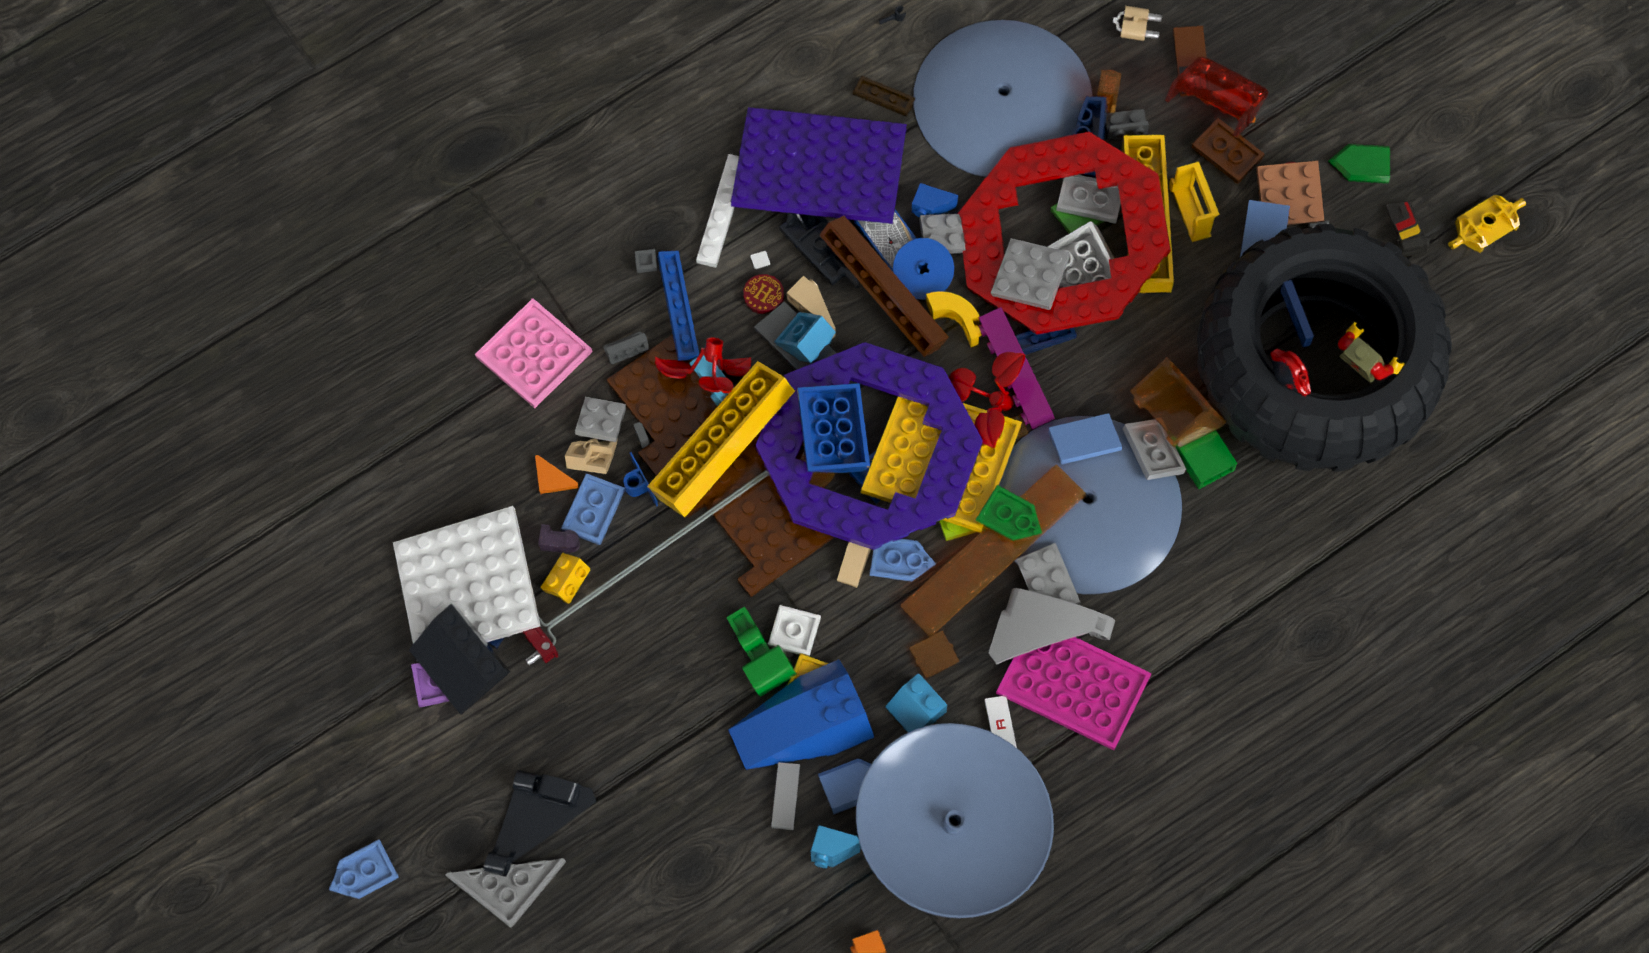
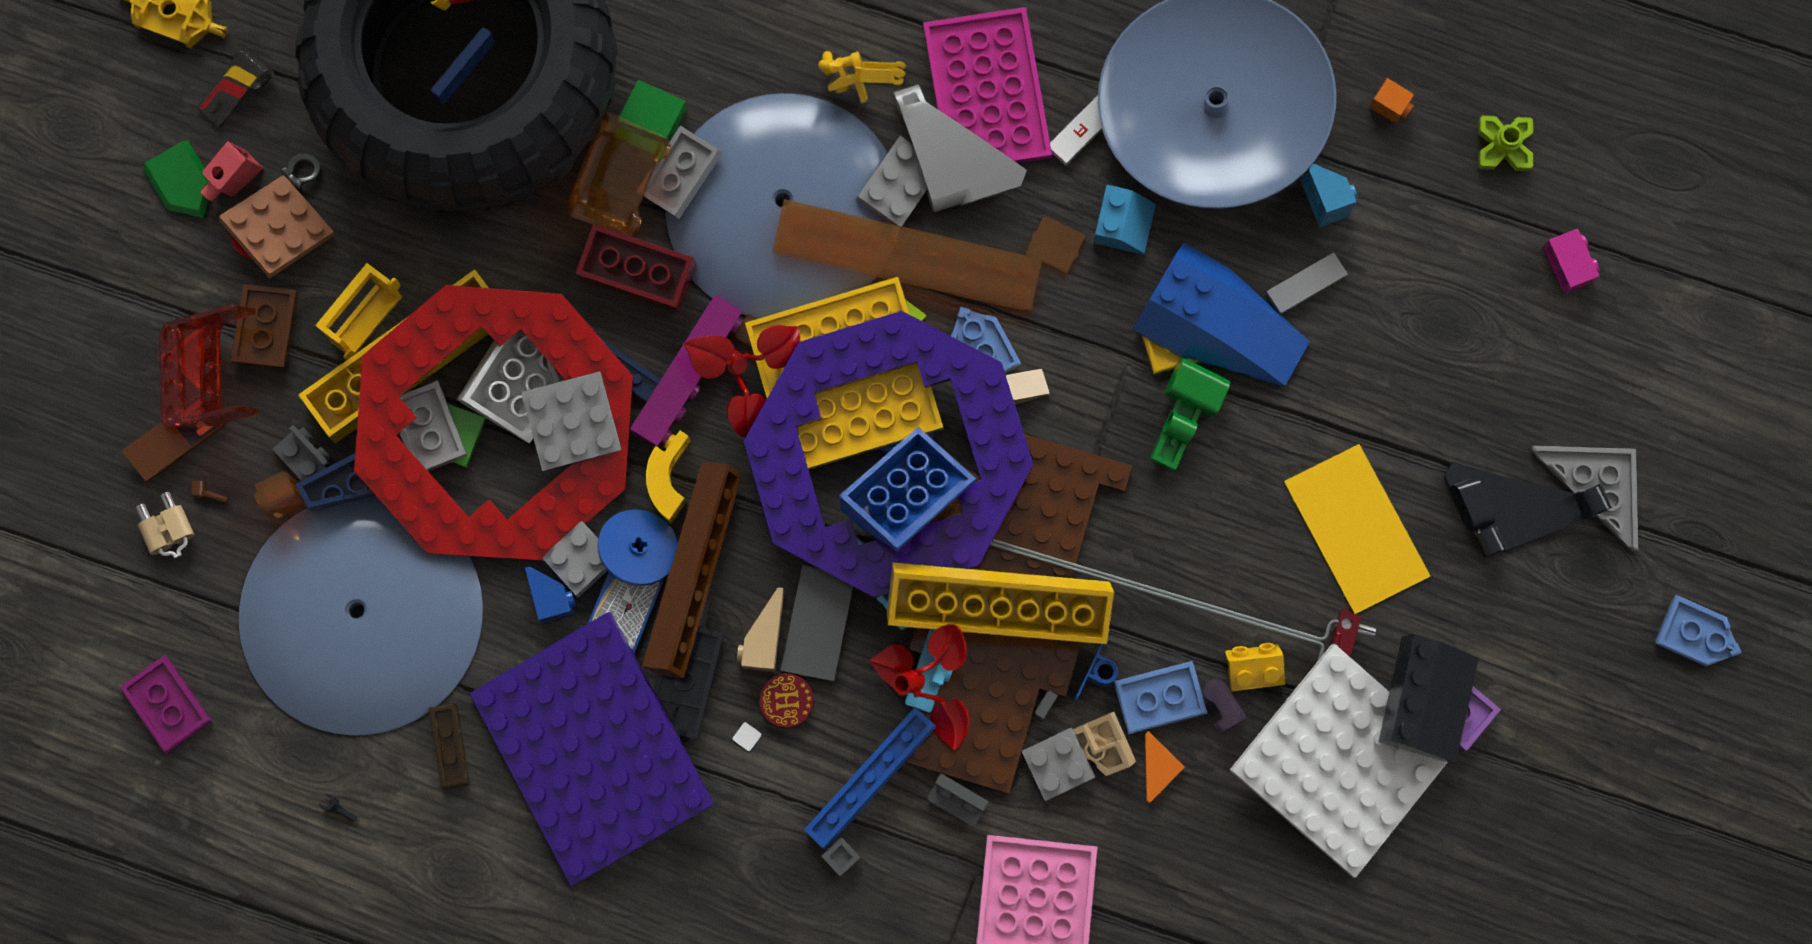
camera: 130 degrees left, 10 degrees up
white plate [696,154,739,268] -> none
white tile [768,605,821,657] -> none
dark azure slope [774,312,836,363] -> none
medium blue tile [818,758,872,814] -> none
green tile [976,485,1042,541] -> none
medium blue tile [1049,413,1122,465] -> none
medium blue tile [1240,200,1290,258] -> none
red hat [1270,349,1311,397] -> none
none -> reddish brown hand [190,480,228,504]
none -> coral torso [200,141,264,202]
none -> dark red brick [575,224,697,313]
none -> yellow piece [818,51,906,103]
none -> yellow piece [1284,444,1431,614]

